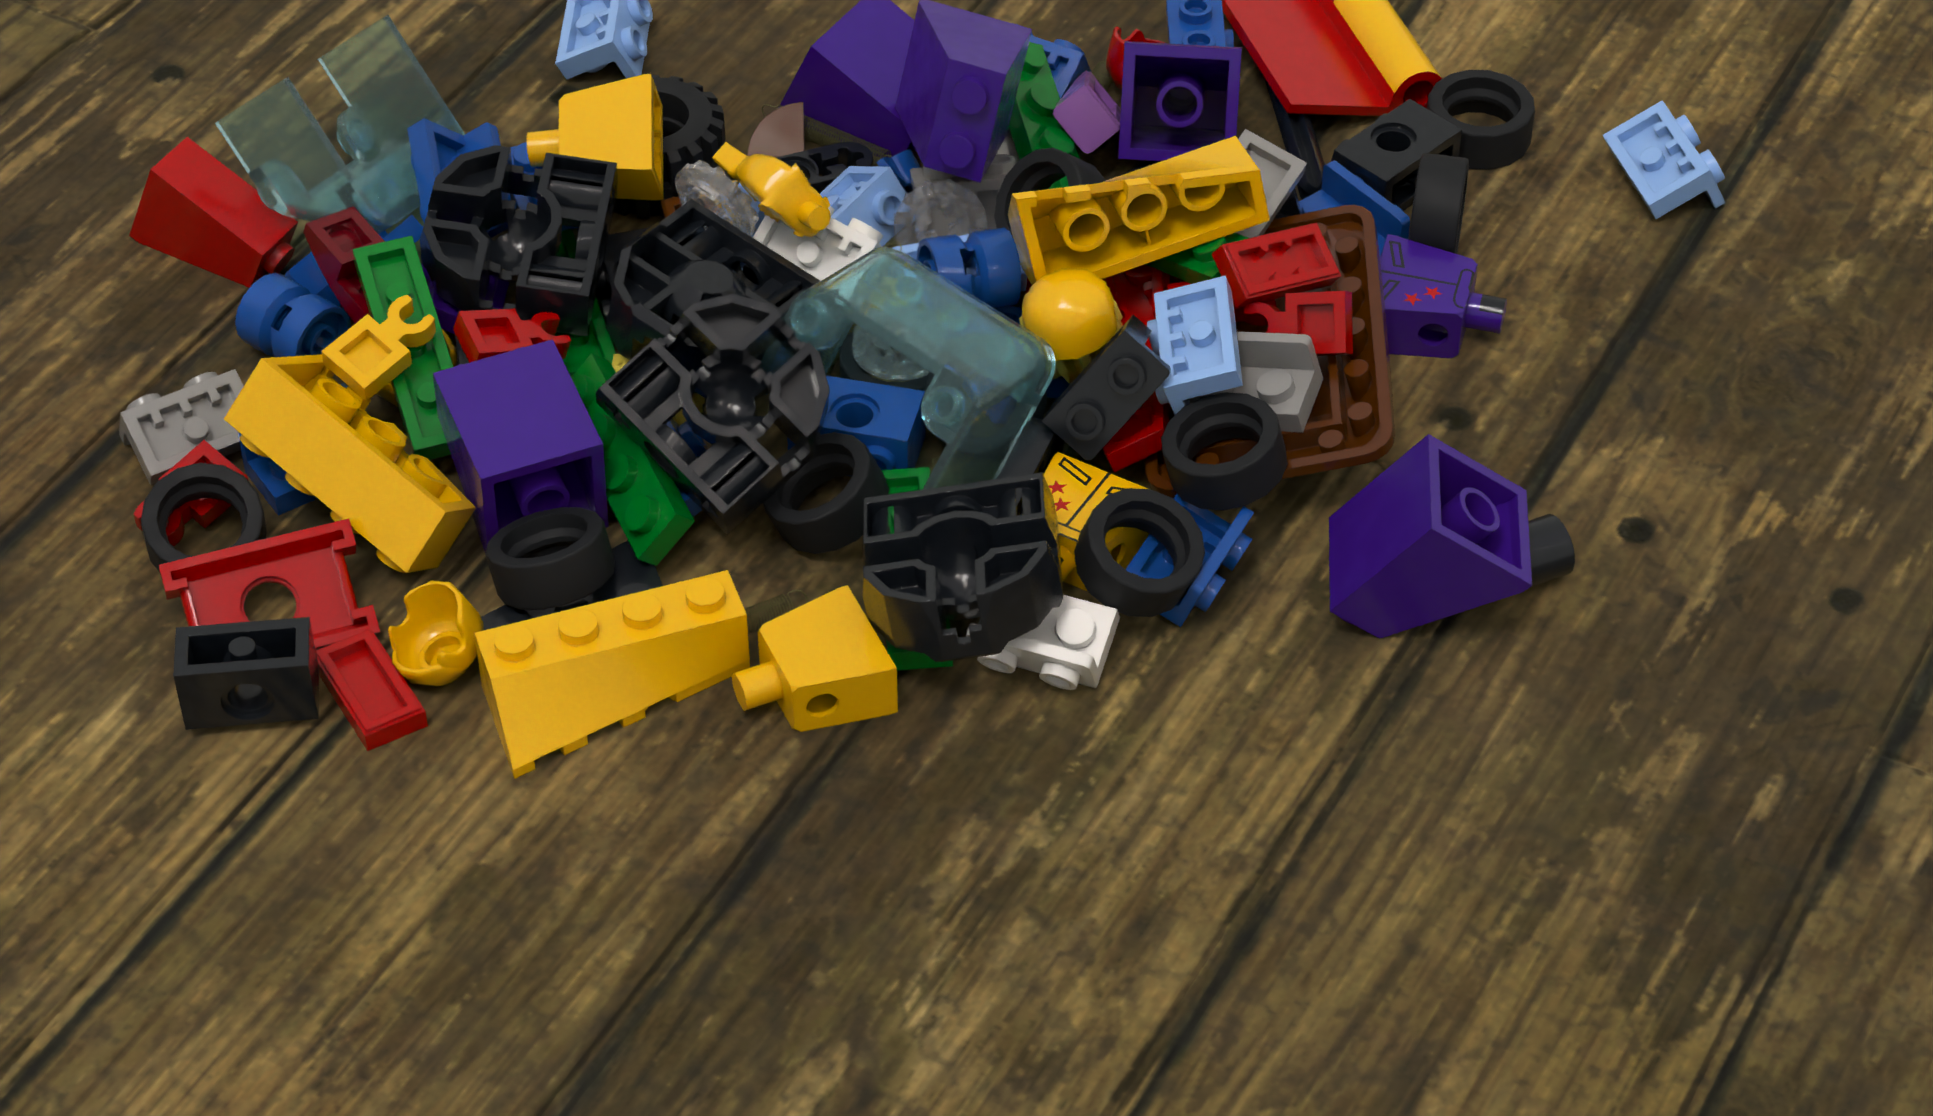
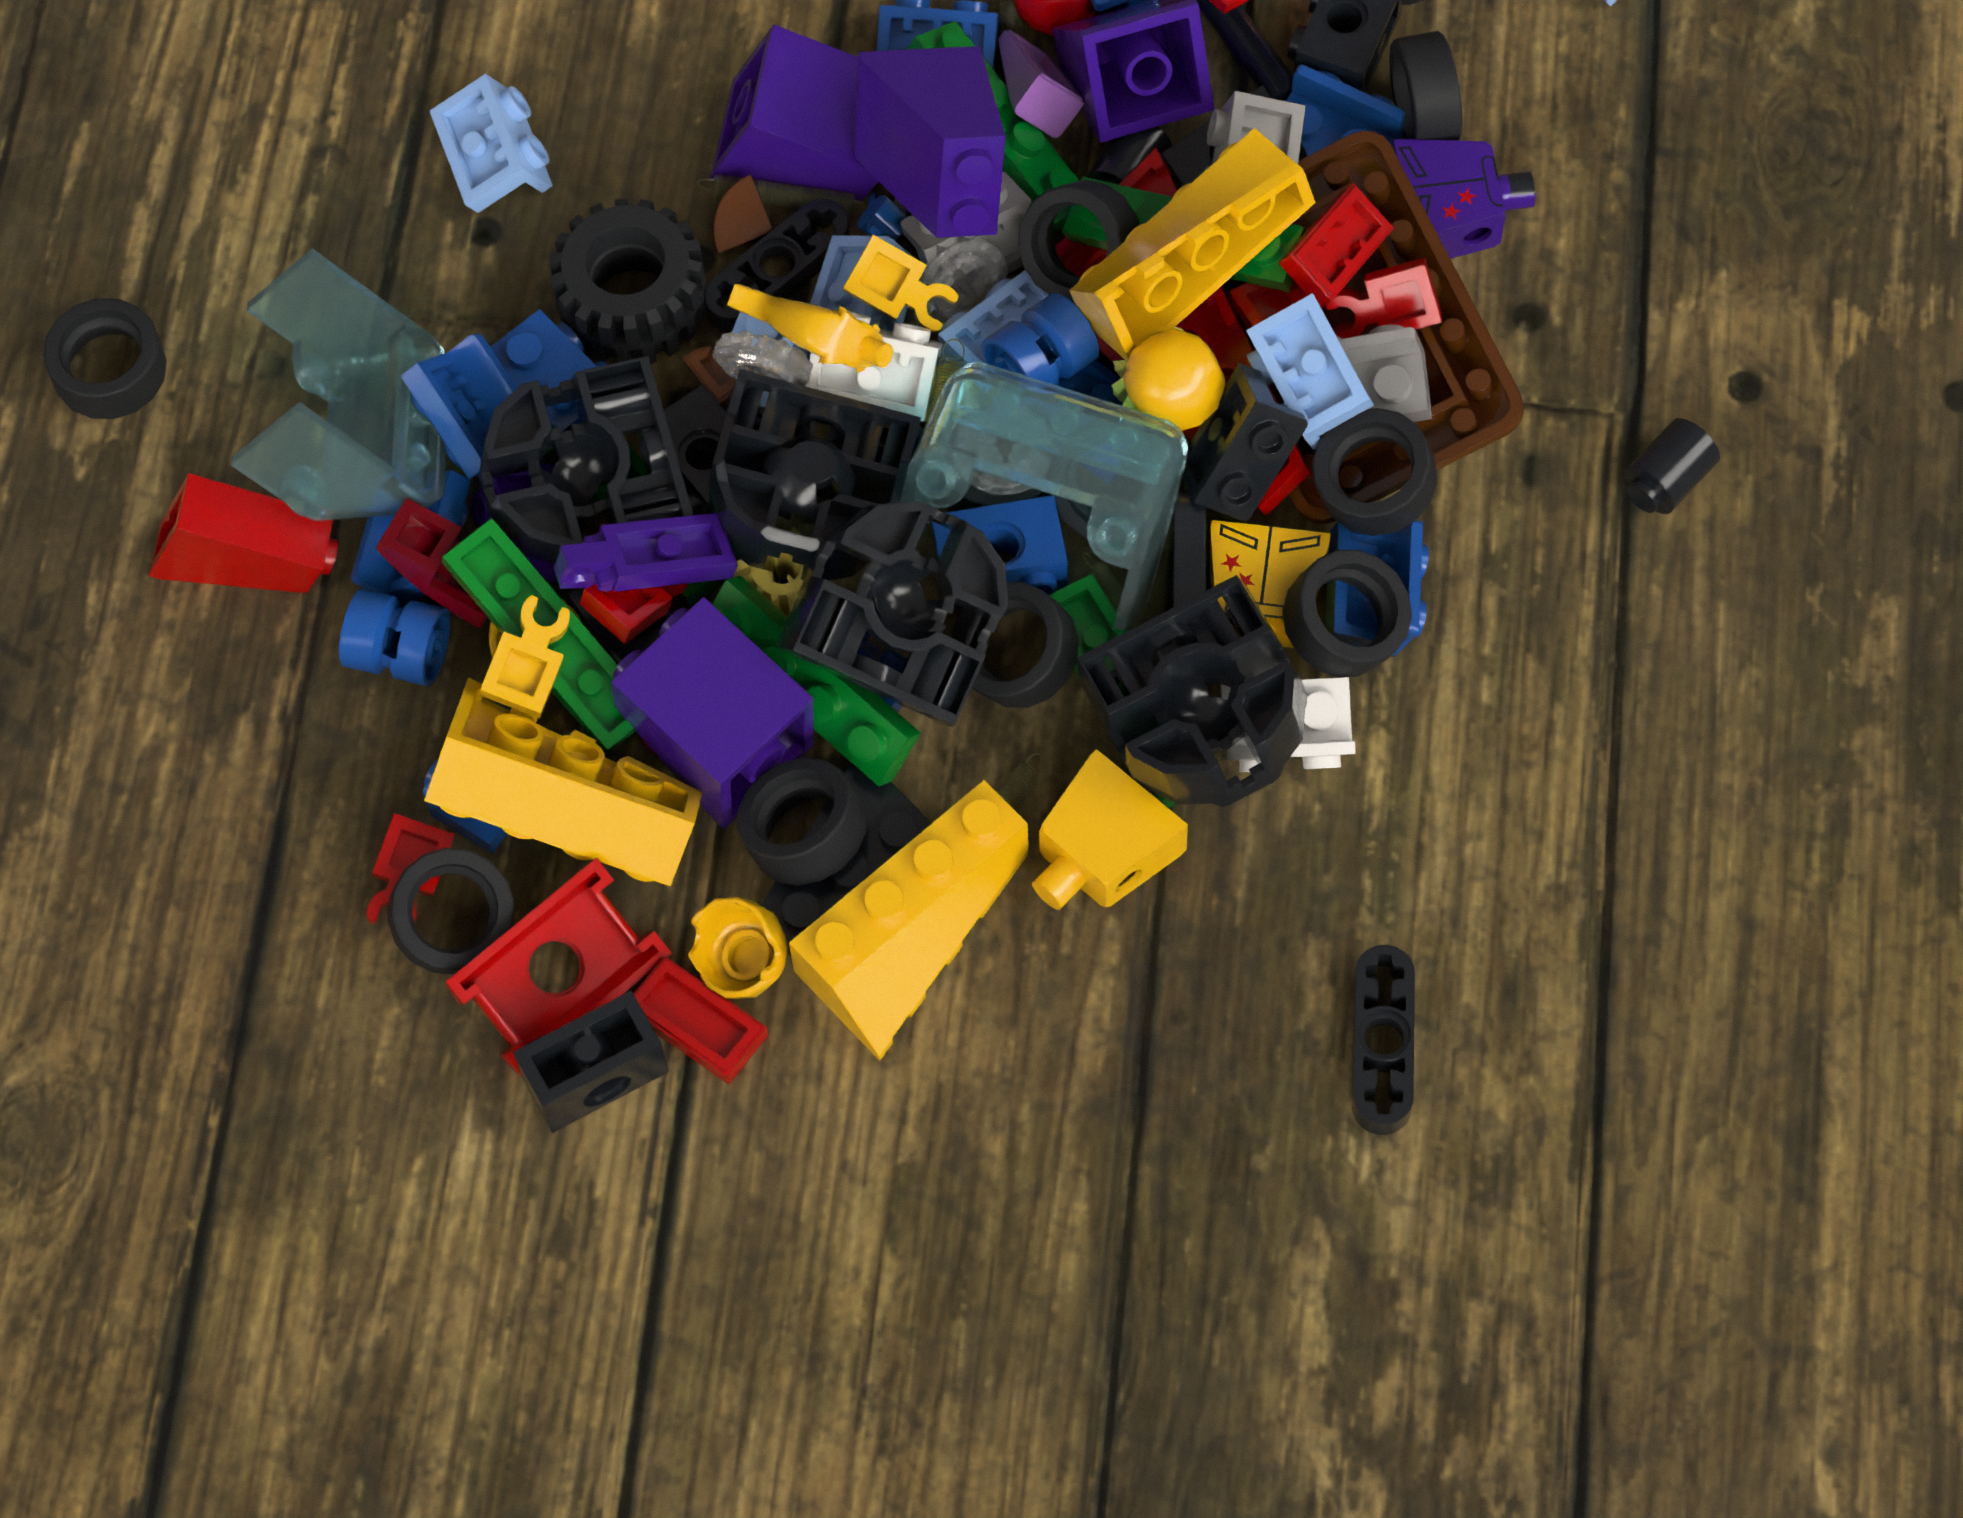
camera: 20 degrees left, 20 degrees up
light grey bracket [119,369,244,485] -> none
yellow torso [527,74,663,200] -> none
dark purple slope [1329,434,1532,639] -> none
none -> black tyre [43,298,167,419]
none -> dark purple hinge [553,513,738,592]
none -> yellow plate [842,235,959,333]
none -> black beam [1352,945,1415,1135]

